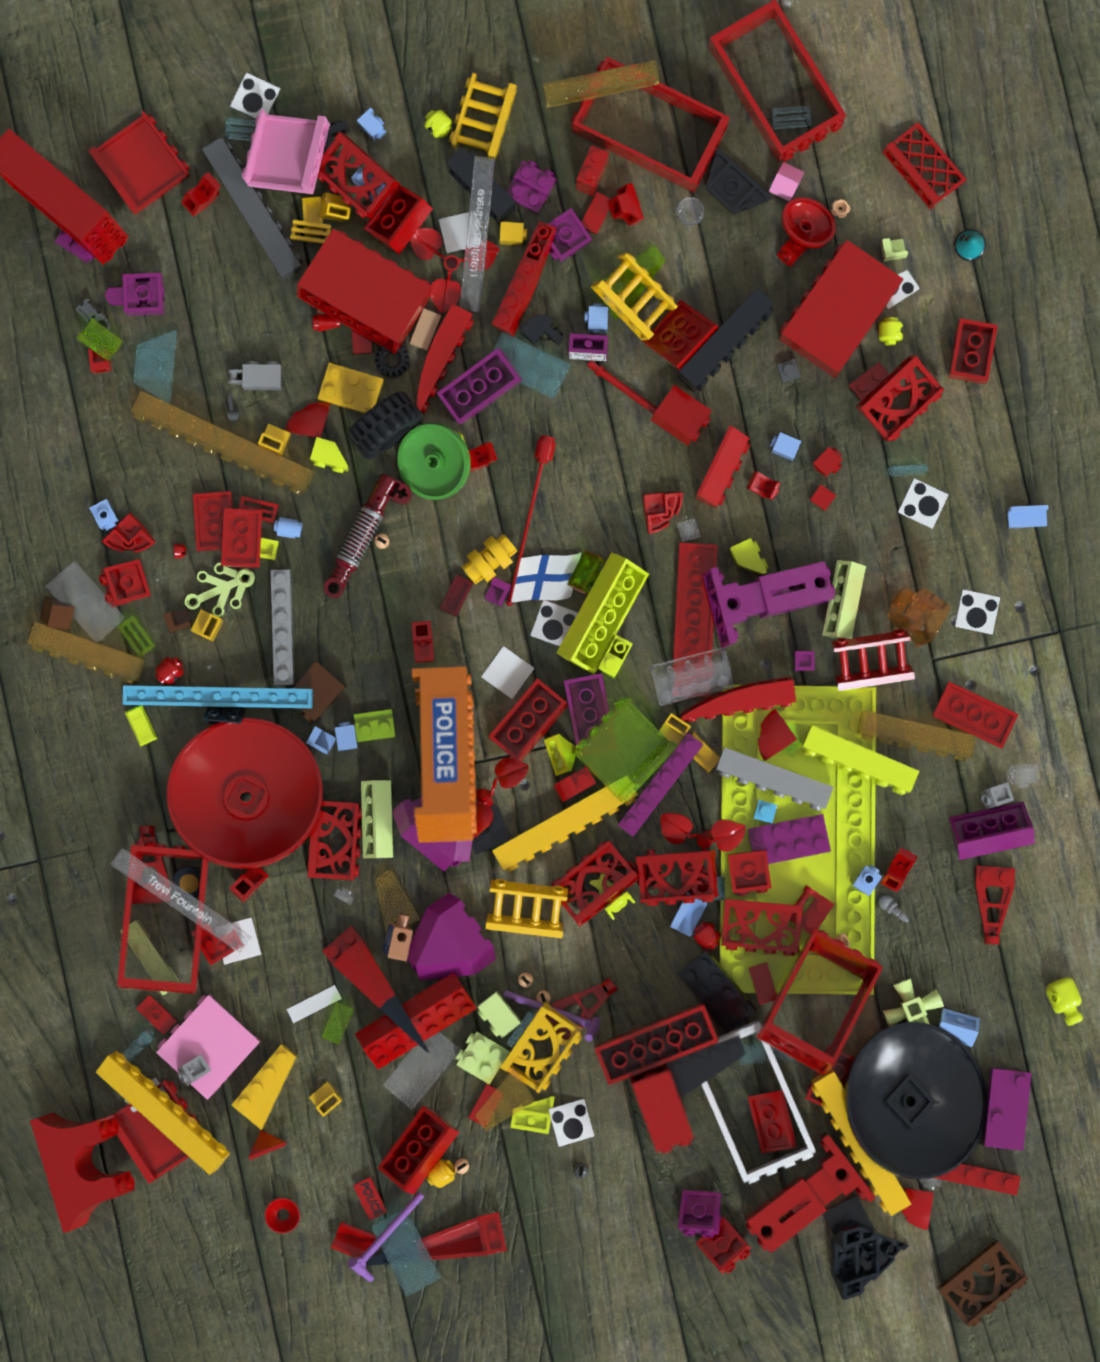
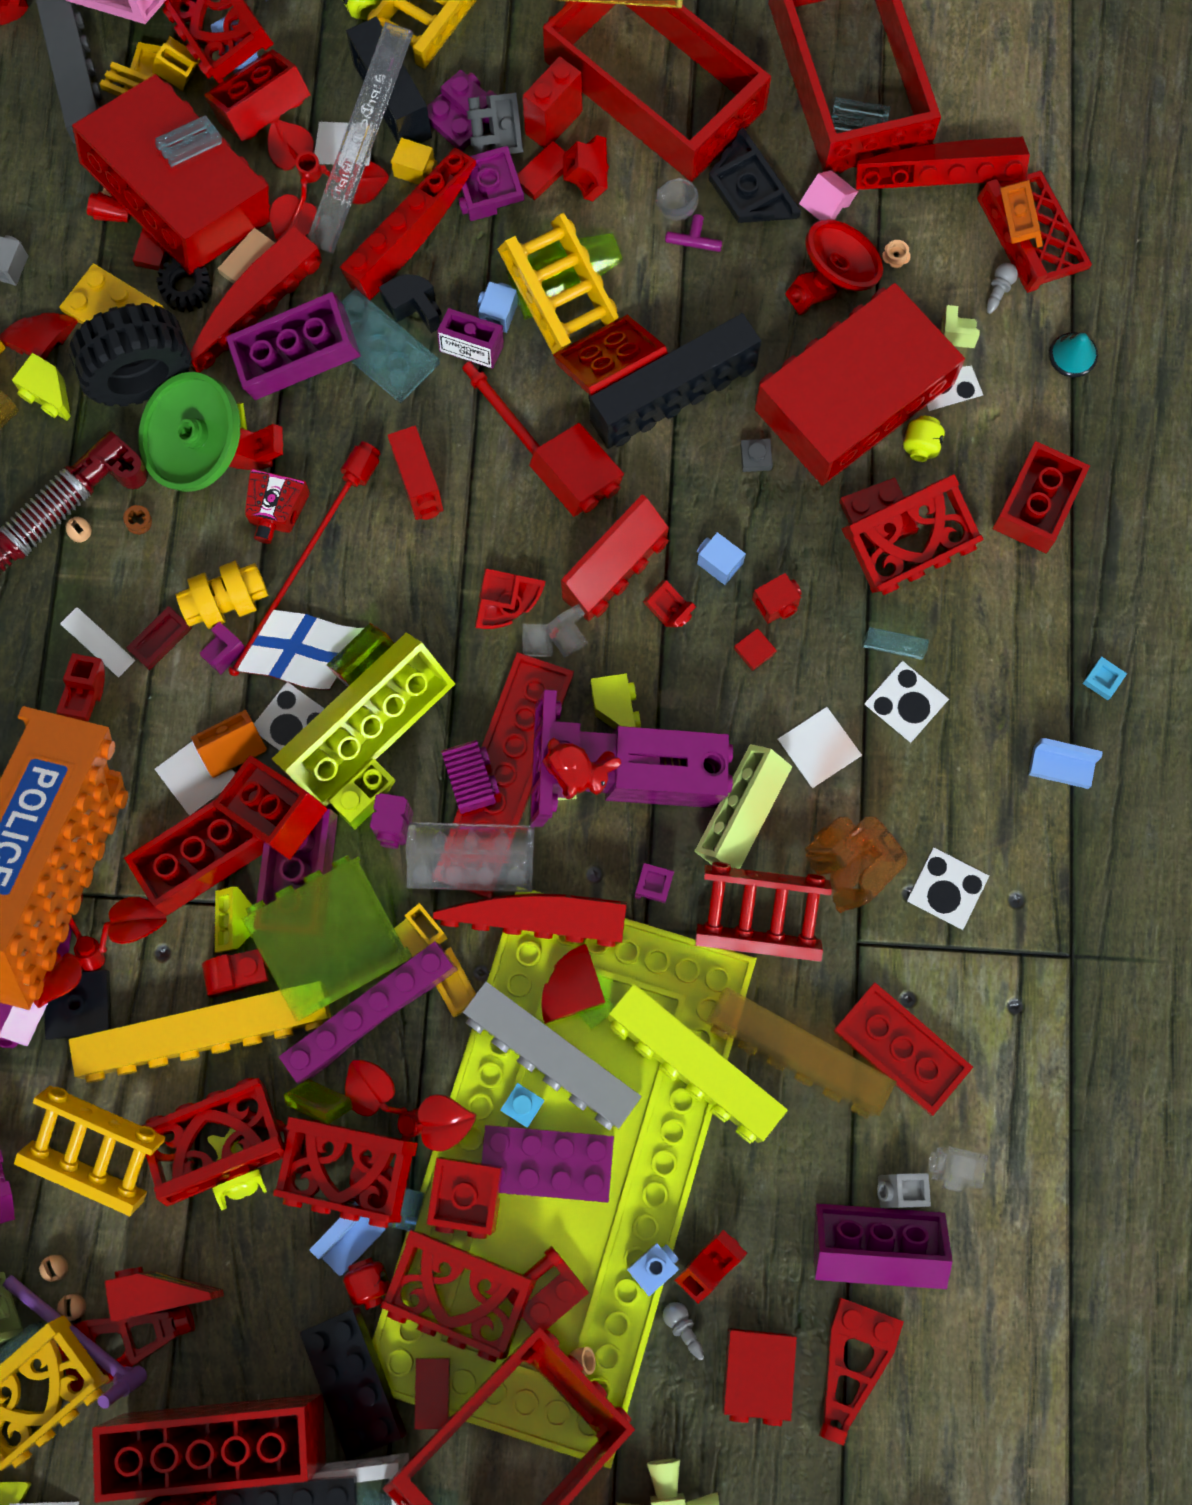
camera: 15 degrees right, 10 degrees down
none -> white sticker [60,607,136,678]
none -> red slope [105,1266,224,1322]
none -> dark orange bush [123,505,152,535]
none -> clear light blue tile [155,115,222,167]
none -> orange panel [191,710,267,777]
none -> red slope [212,755,328,860]
none -> red torso [245,469,310,544]
none -> clear neon green tile [284,1079,352,1125]
none -> magenta brick [370,793,413,849]
none -> red brick [387,425,444,520]
none -> magenta brick [441,740,500,814]
none -> dark grey plate [467,93,523,154]
none -> red animal [542,737,621,800]
none -> clear panel [544,604,587,658]
none -> magenta piece [665,214,722,252]
none -> red brick [722,1328,797,1426]
none -> white sticker [778,707,862,788]
none -> red slope [855,137,1030,190]
none -> light grey bar [987,263,1018,314]
none -> orange panel [1000,180,1043,248]
none -> medium azure plate [1082,657,1127,700]

